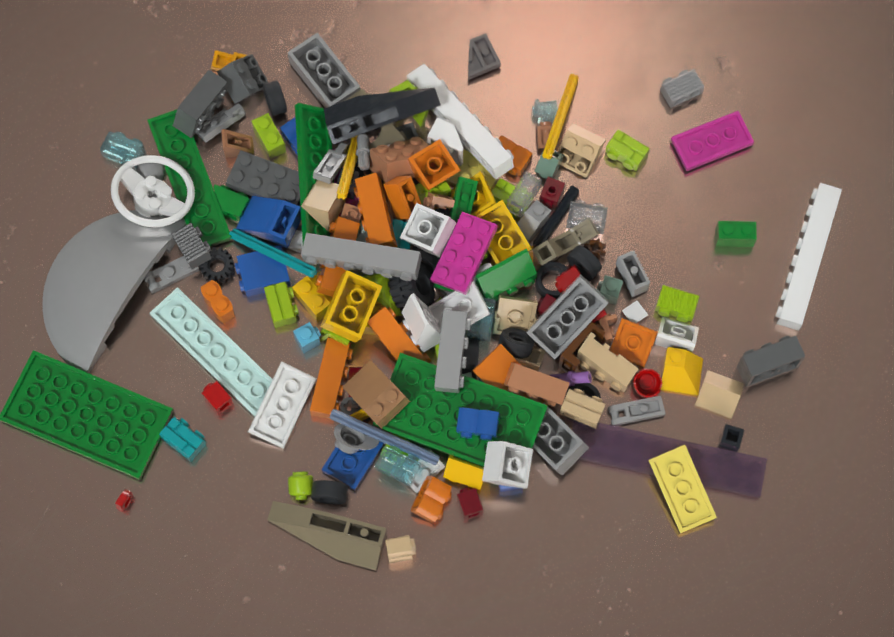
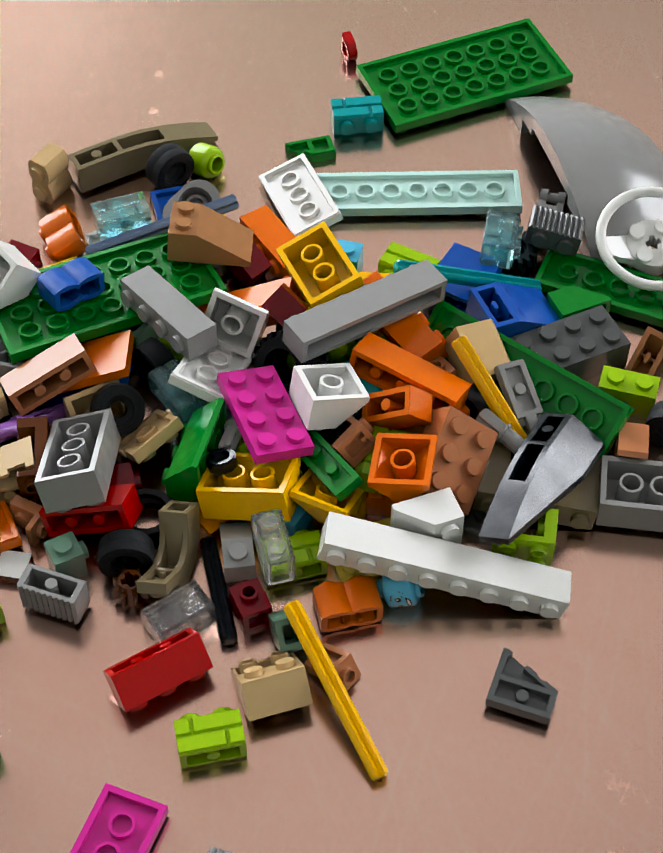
camera: 135 degrees right, 20 degrees down
orange brick [201,280,235,324] -> none
red brick [202,381,233,415] -> none
clear light blue bracket [532,99,558,123] -> none
none -> red brick [103,627,213,712]
none -> black tile [206,447,238,475]
none -> dark red brick [262,282,308,327]
none -> green tile [285,135,336,163]
none -> clear light blue brick [479,210,524,269]
none -> nougat slope [613,422,649,460]

